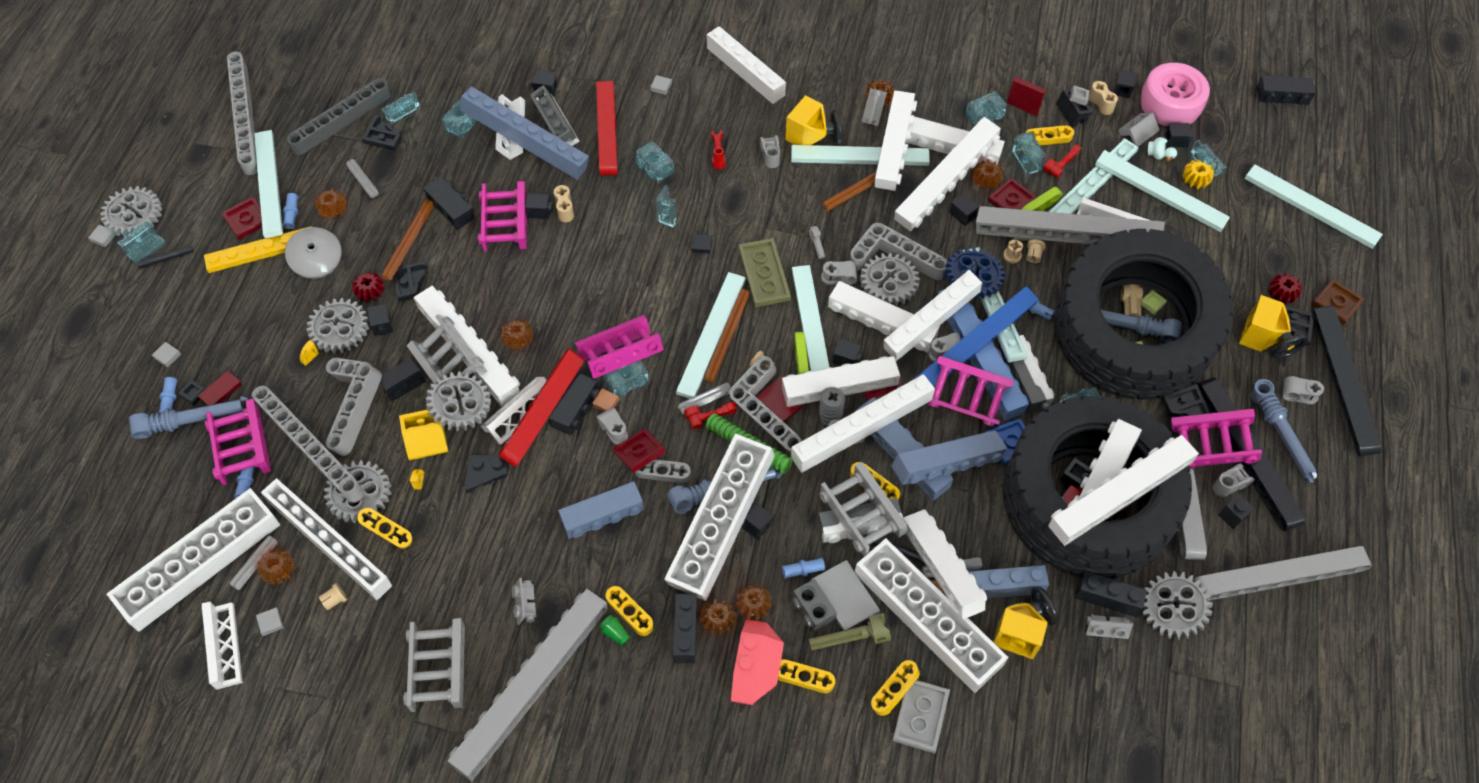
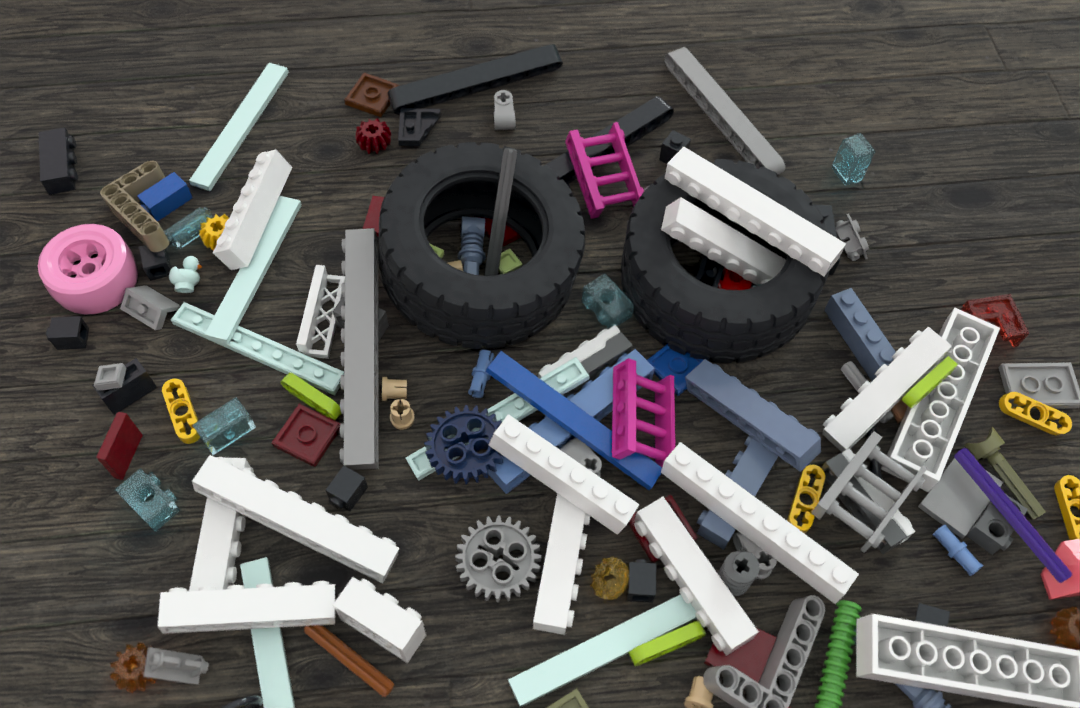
camera: 110 degrees left, 0 degrees up
clear orange gear [736,584,772,620] -> none
light grey bar [809,226,825,260] -> none
light grey piece [821,261,857,285] -> none
light grey beam [850,223,948,280] -> none
clear orange gear [973,159,1003,190] -> none
yellow piece [993,586,1058,659] -> none
red brick [1042,144,1082,178] -> none
tan axle [1089,81,1118,115] -> none
light grey gear [1143,571,1213,640] -> none
light grey piece [1213,463,1254,497] -> none
yellow piece [1239,295,1308,359] -> none
sand blue piece [1250,379,1317,483] -> none
none -> dark tan beam [100,161,170,252]
none -> blue brick [137,172,193,222]
none -> white brick [213,149,292,270]
none -> white brick [333,577,426,663]
none -> dark grey axle [484,148,518,276]
none -> clear yellow gear [590,556,629,600]
none -> clear light blue brick [831,133,875,186]
none -> lime beam [902,356,959,409]
none -> dark purple axle [954,448,1072,583]
none -> clear red panel [961,294,1029,347]

